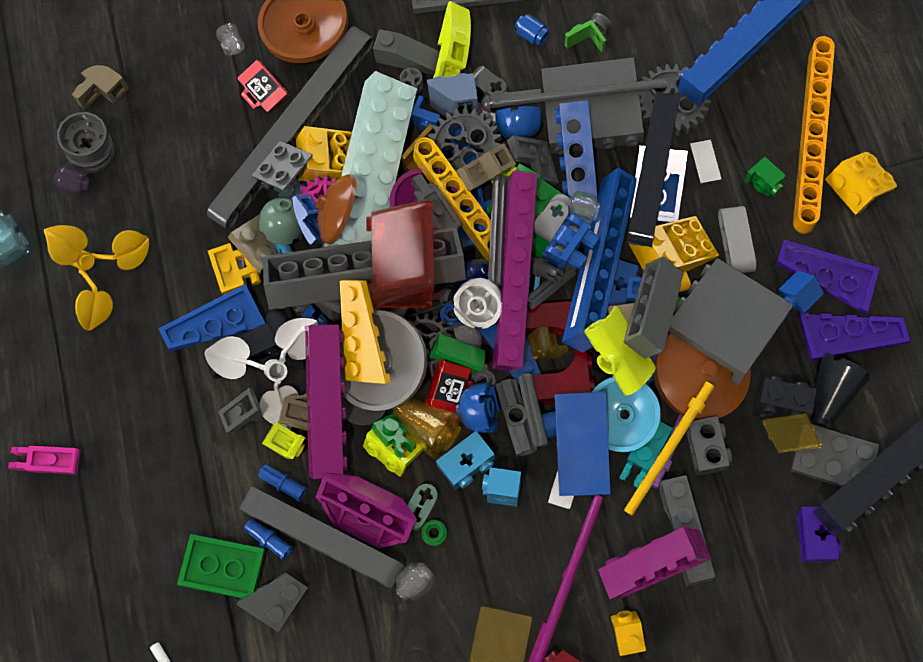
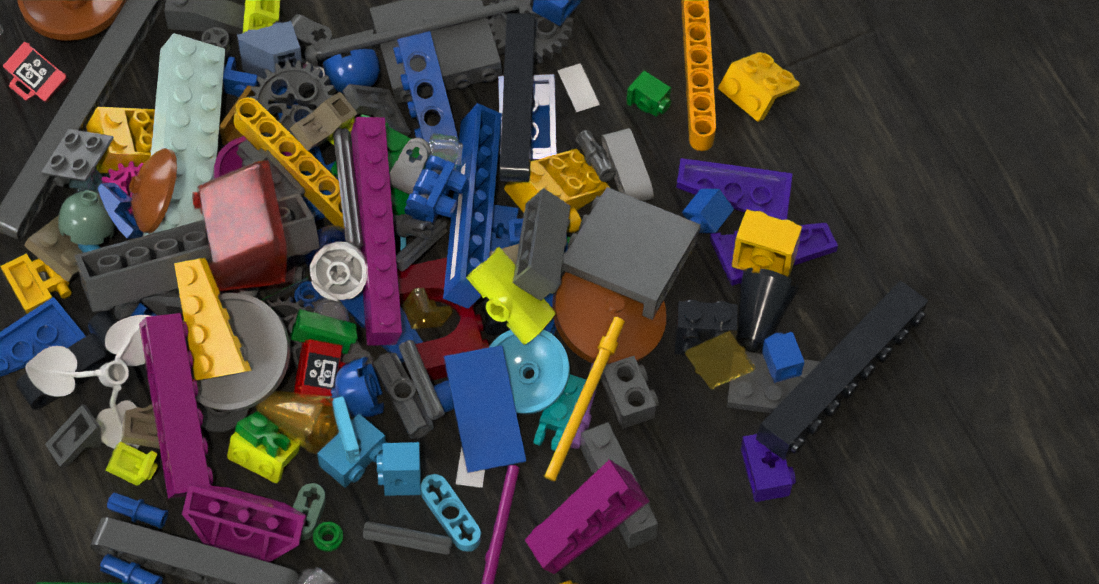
camera: 20 degrees left, 10 degrees down
none -> medium azure tile [332,396,360,464]
none -> dark grey axle [363,521,452,555]
none -> medium azure beam [421,474,481,552]
none -> dark grey pin [575,130,616,182]
none -> yellow brick [732,209,802,277]
none -> blue brick [762,332,805,383]

